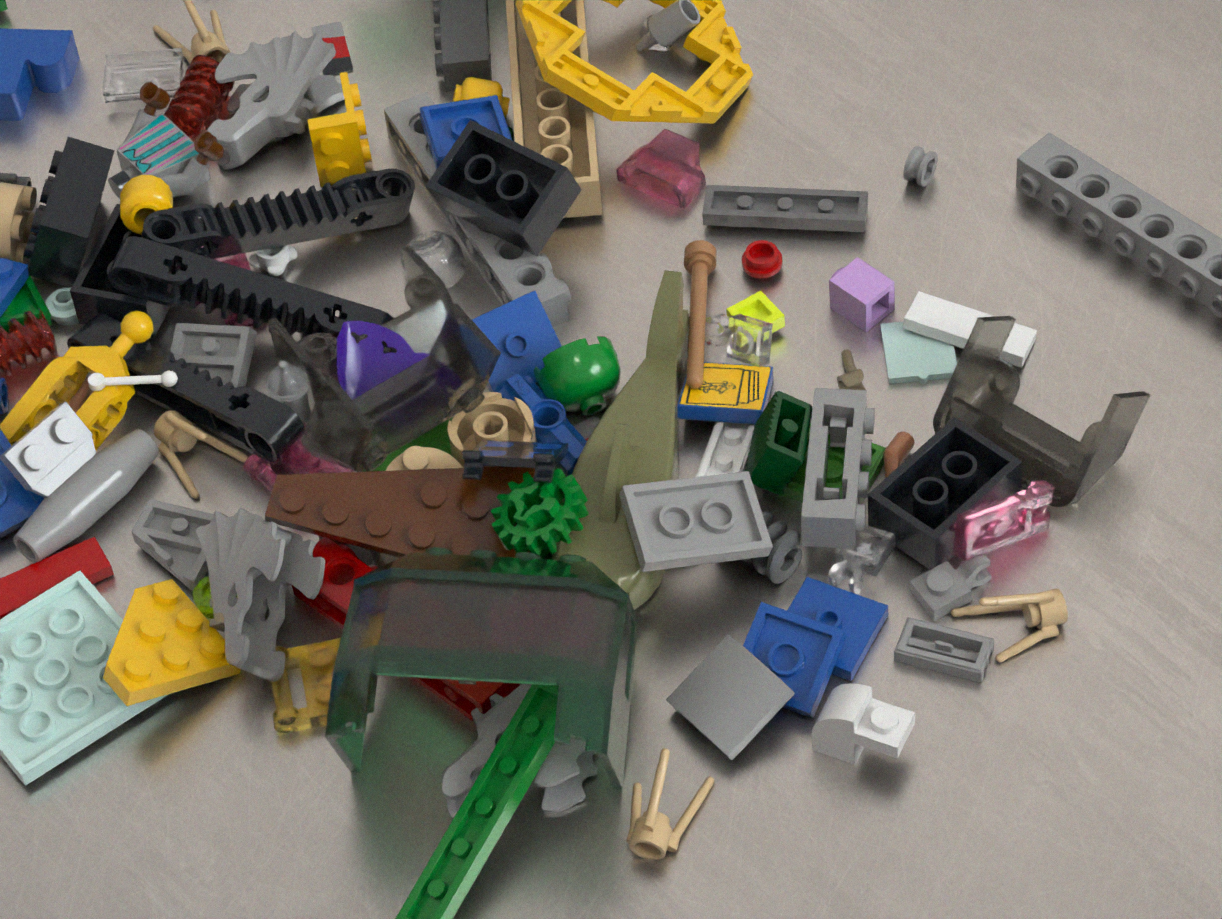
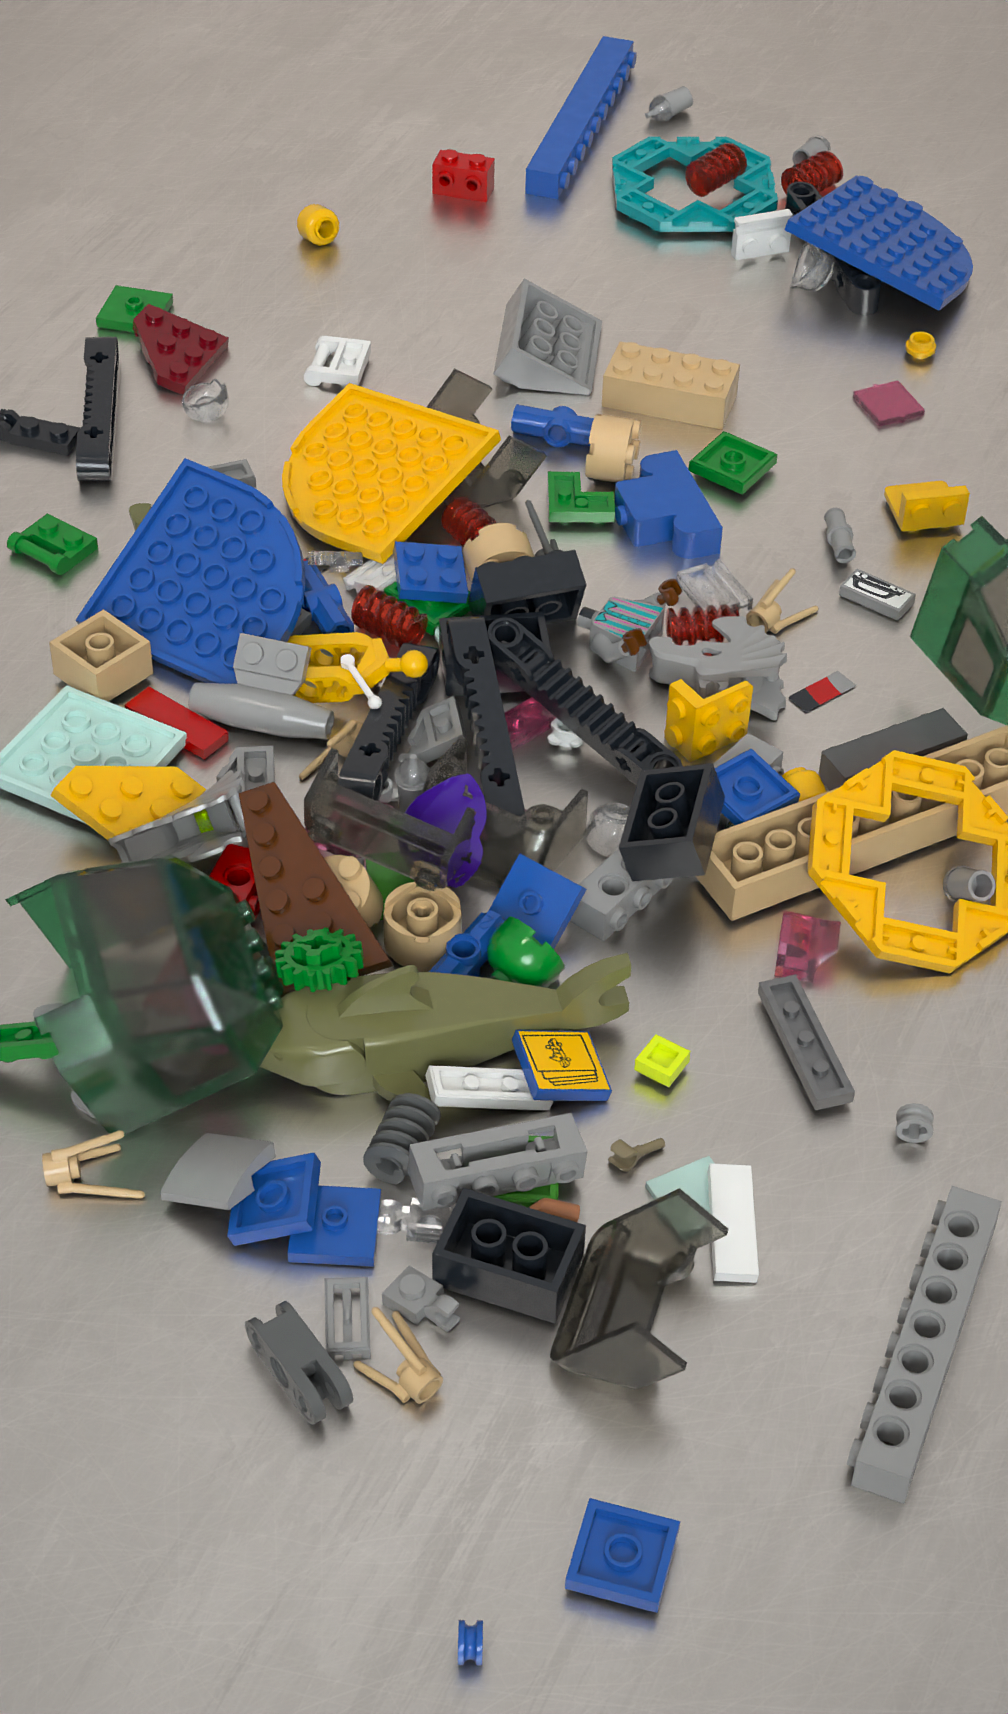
camera: 60 degrees right, 5 degrees down
yellow head [120,175,173,235] -> none
black flag [462,440,568,483] -> none
light grey plate [619,471,773,572] -> none
medium nougat piece [684,240,717,389] -> none
clear plate [705,313,773,367] -> none
red plate [741,240,783,278] -> none
dark green brick [745,391,813,495] -> none
white brick [812,683,915,765] -> none
lavender brick [829,257,895,333] -> none
clear pink plate [953,481,1055,561] -> none
none -> dark grey piece [245,1301,353,1425]

